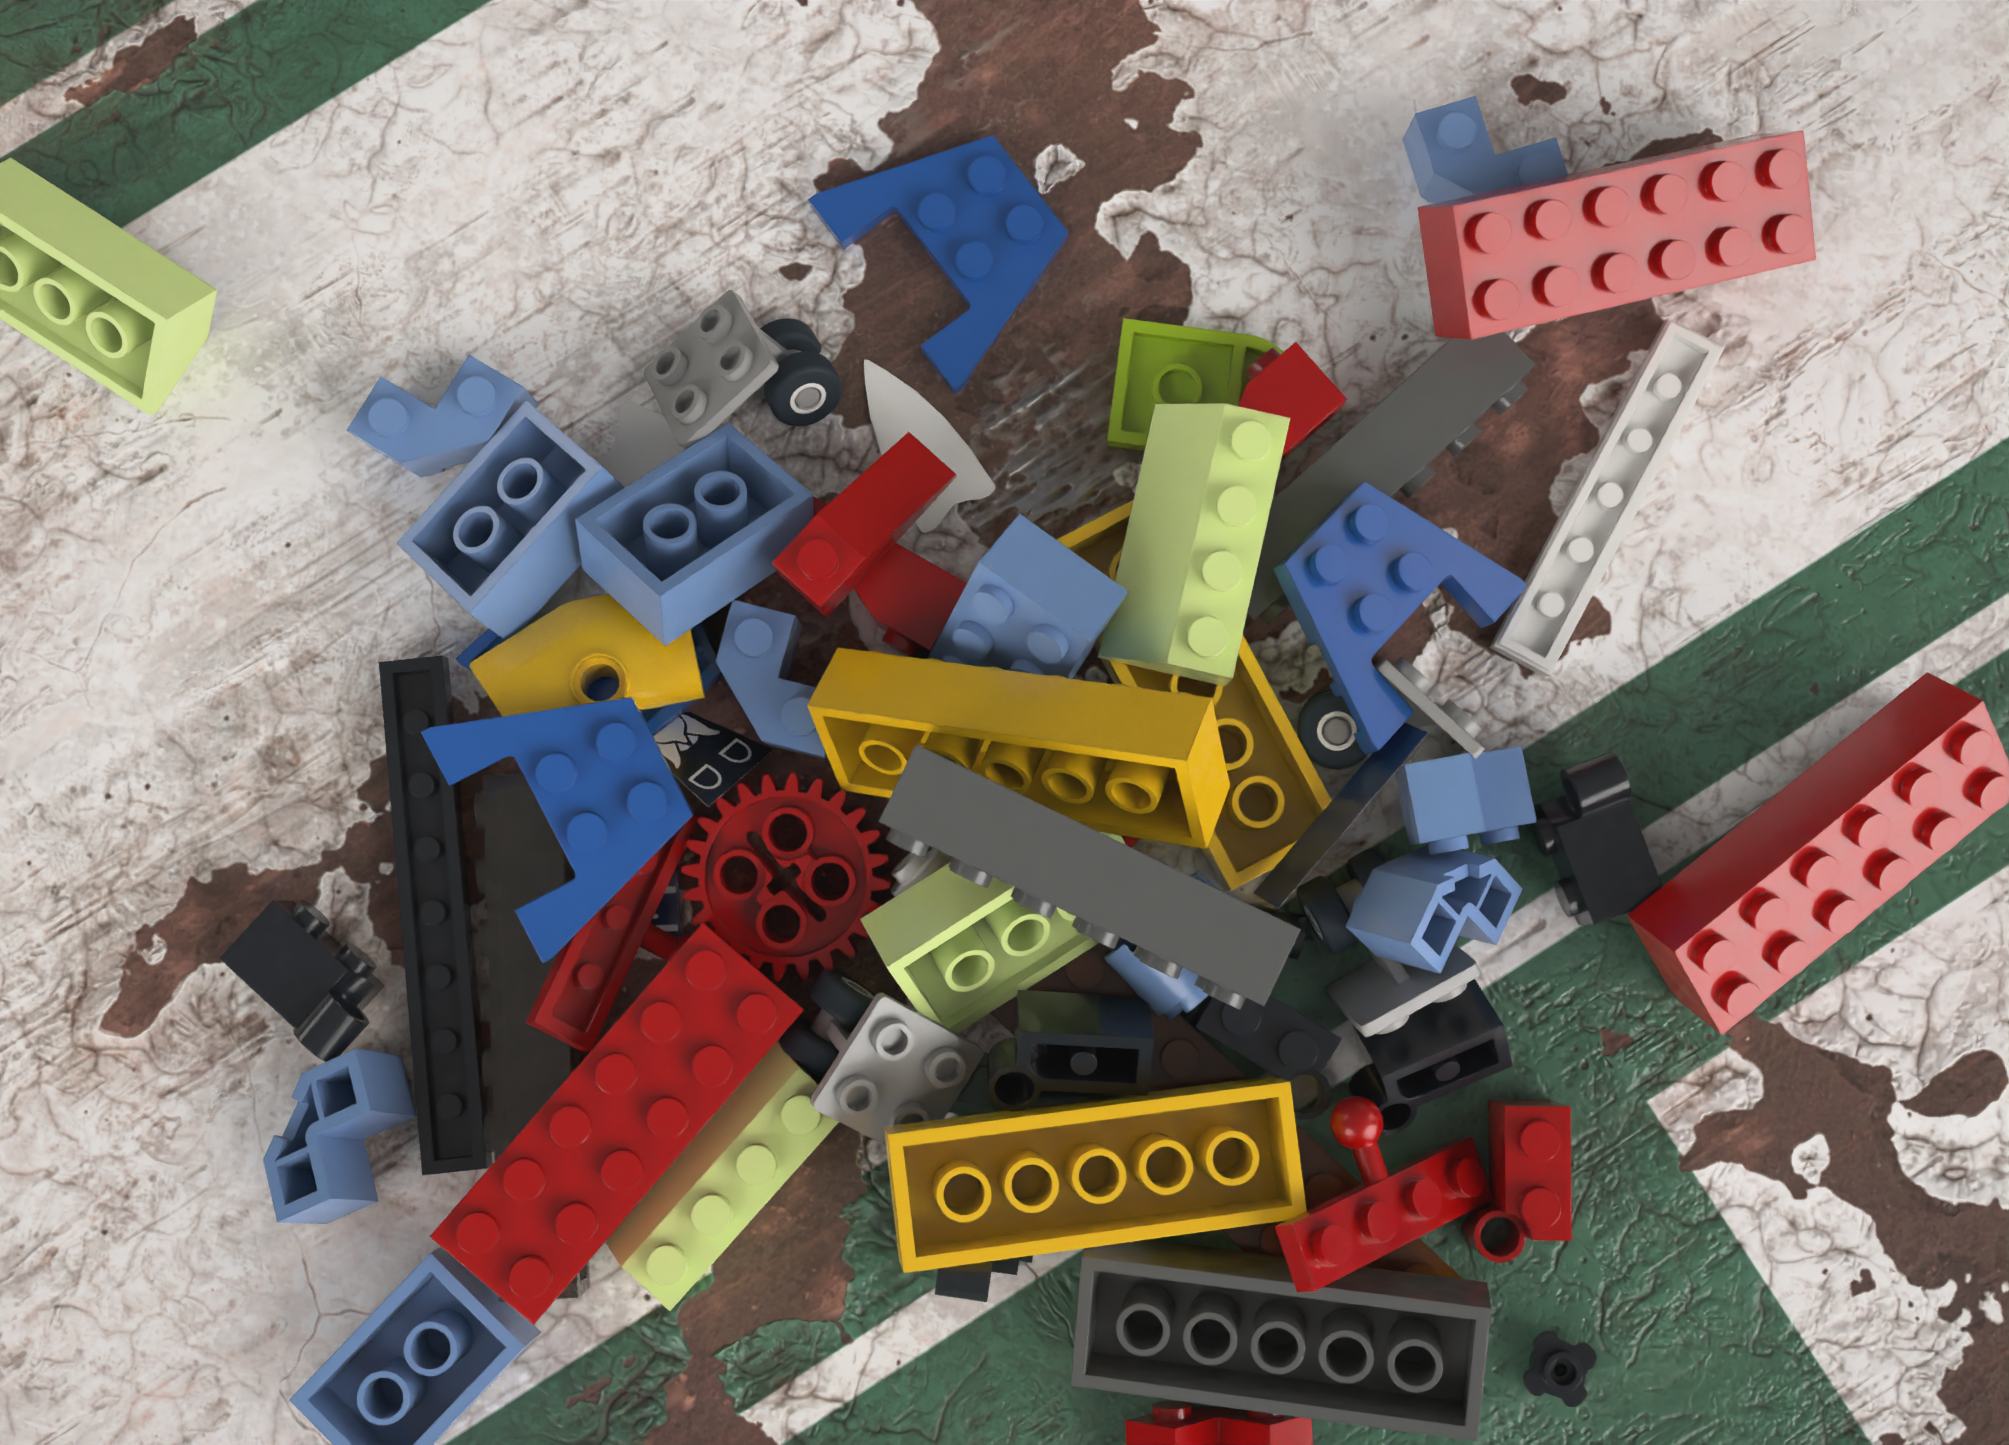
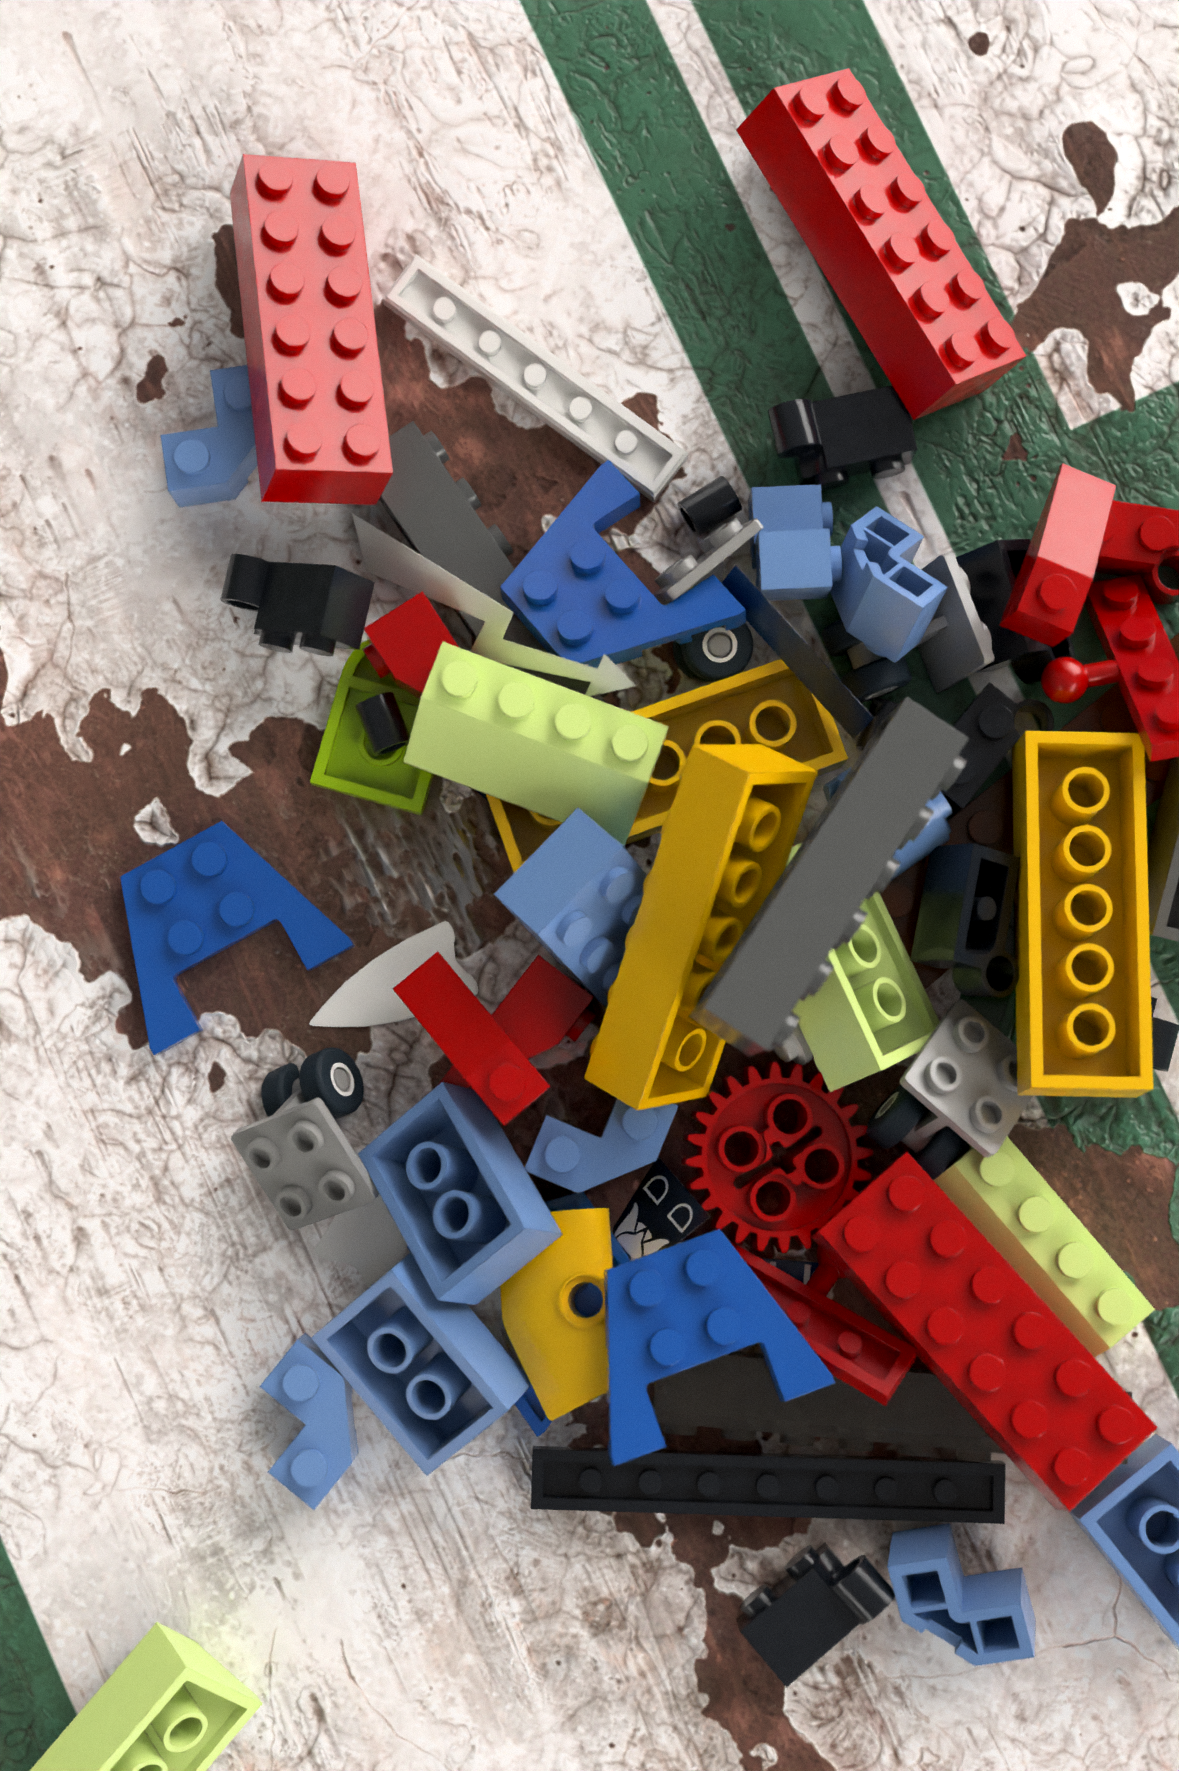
camera: 90 degrees left, 0 degrees up
none -> black hinge [220,554,375,656]
none -> white sticker [352,513,635,697]
none -> black hinge [355,692,410,756]
none -> black hinge [677,476,742,537]
none -> red slope [999,463,1116,647]

